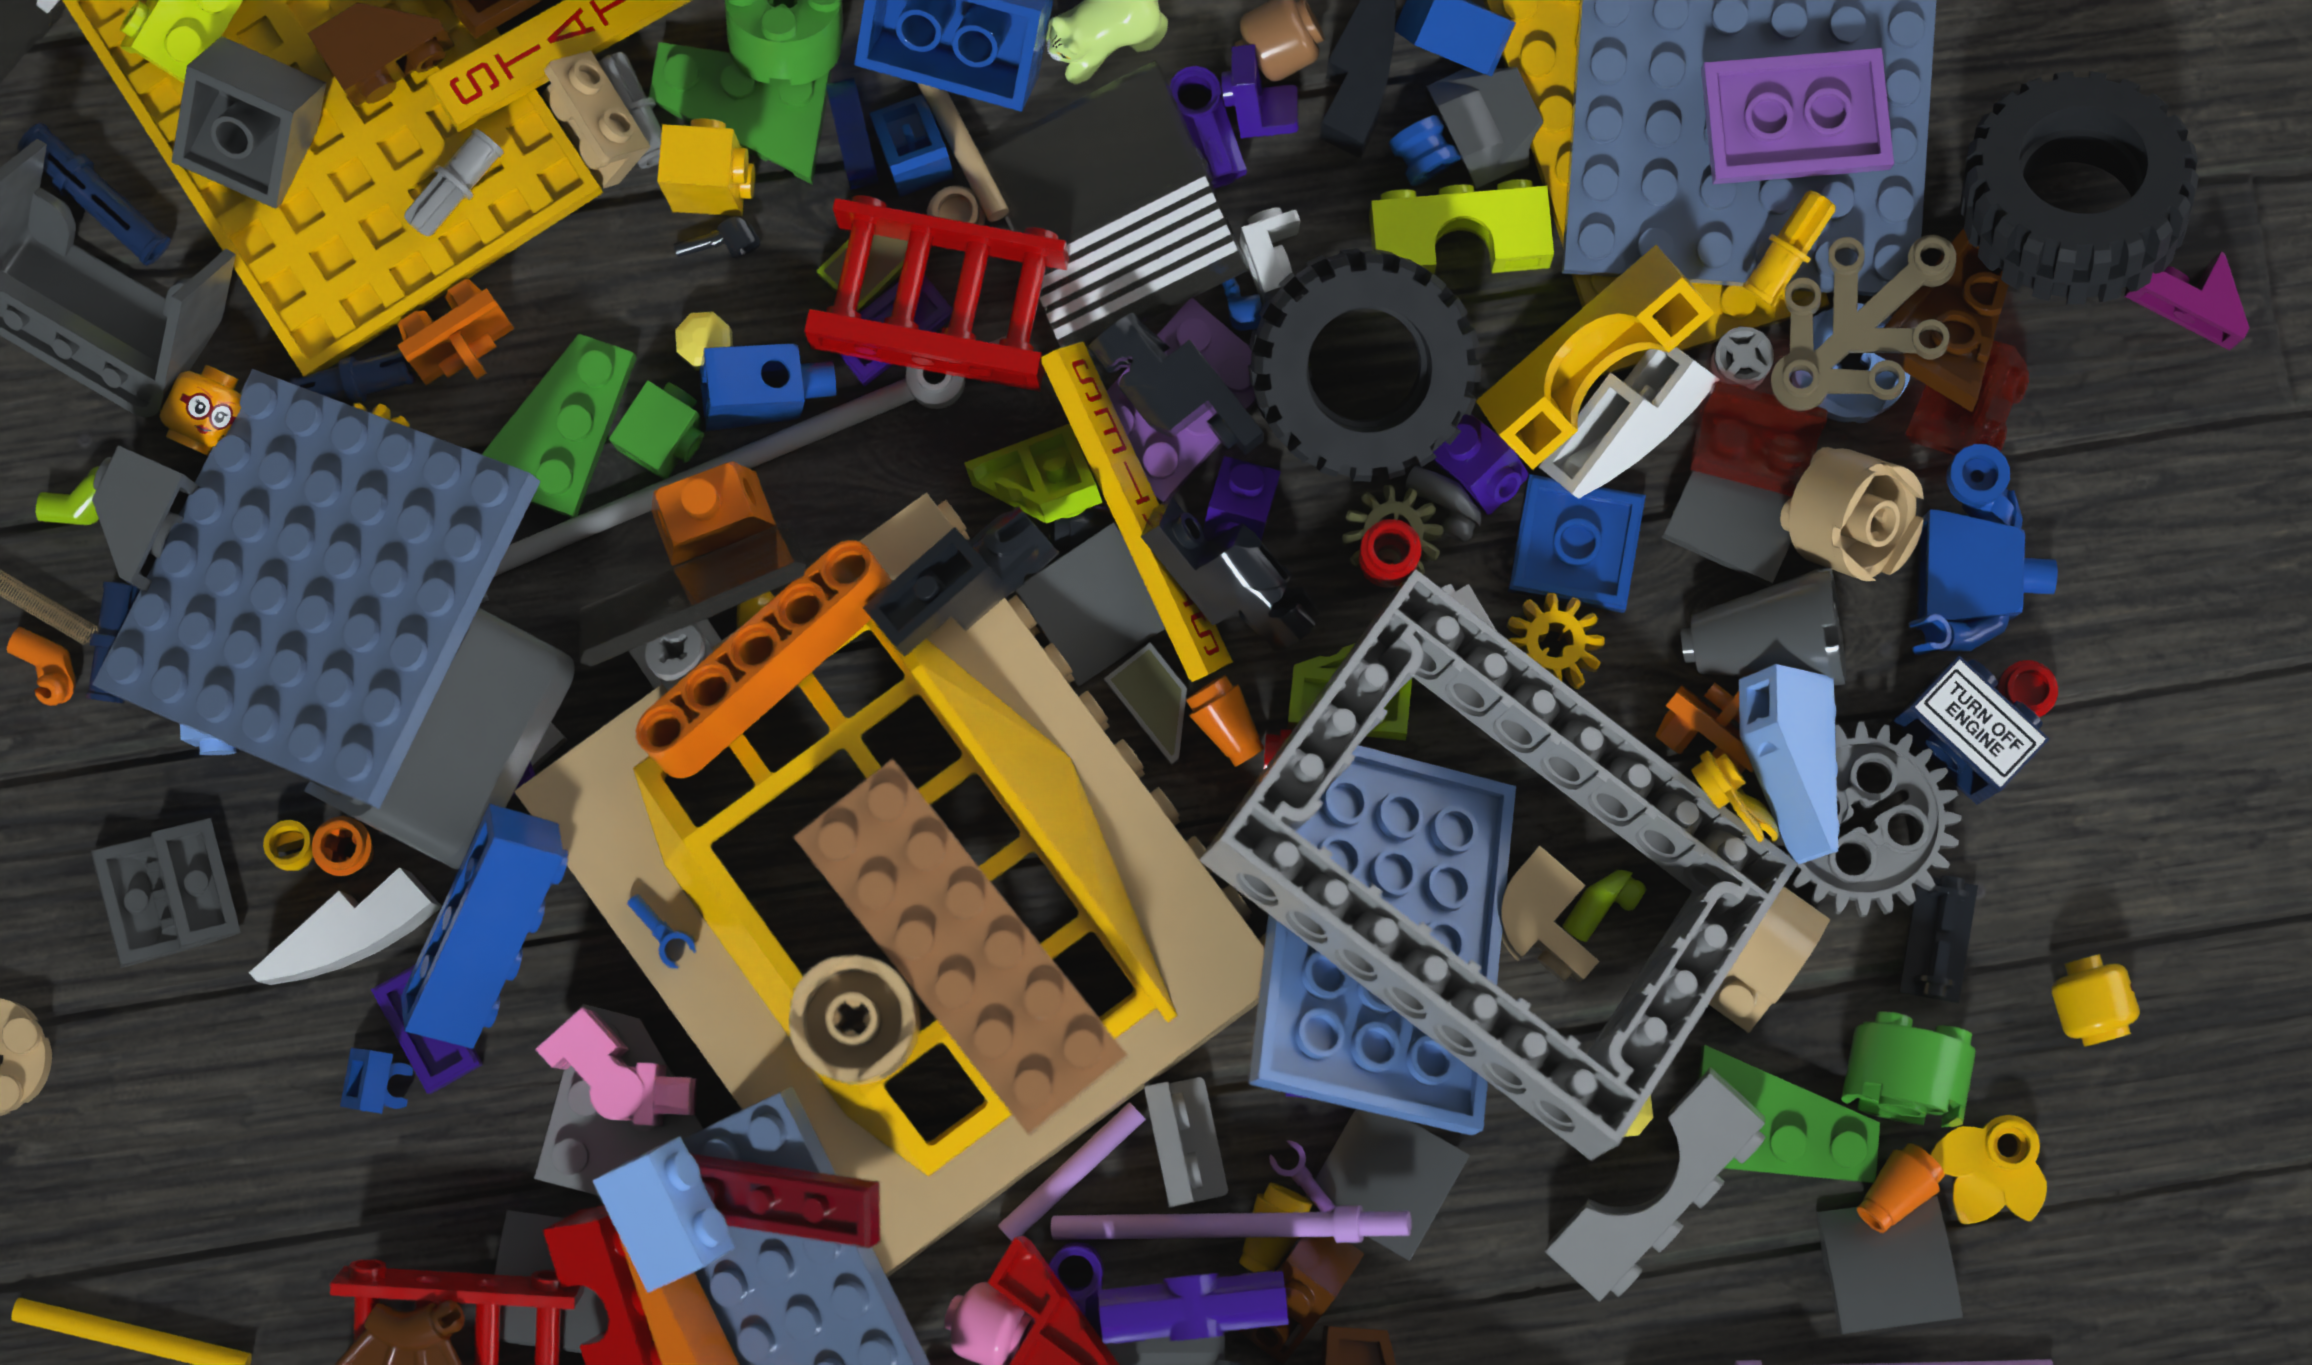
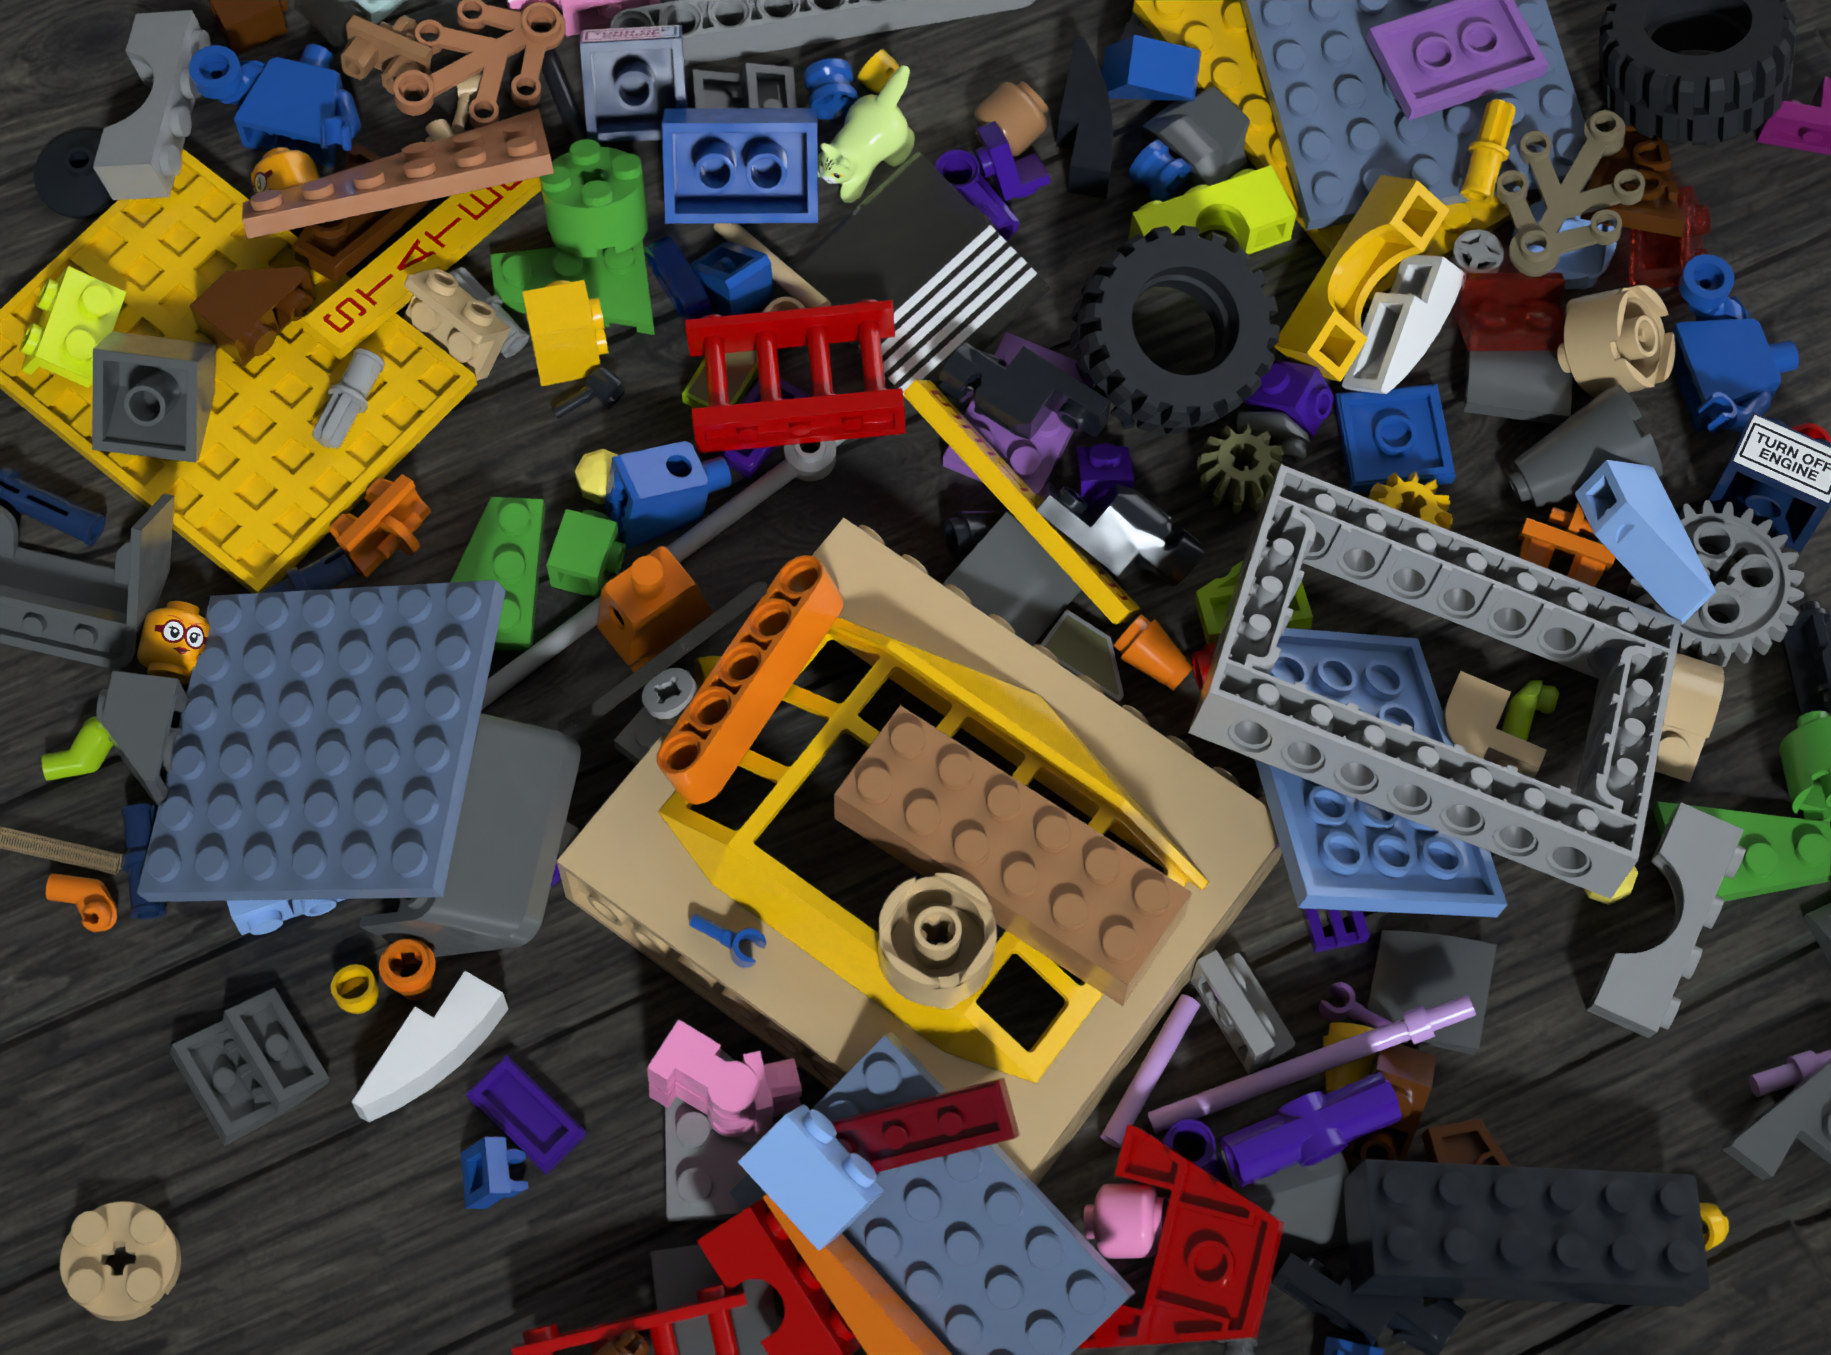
camera: 25 degrees left, 15 degrees down
blue brick [401,804,568,1049] -> none
black plate [862,506,1059,656] -> none
lime wing [964,424,1102,524] -> none
blue hand [1213,257,1262,331] -> none
white bracket [1240,208,1300,306] -> none
red brick [1359,519,1422,588] -> none
yellow plate [1691,751,1779,843] -> none

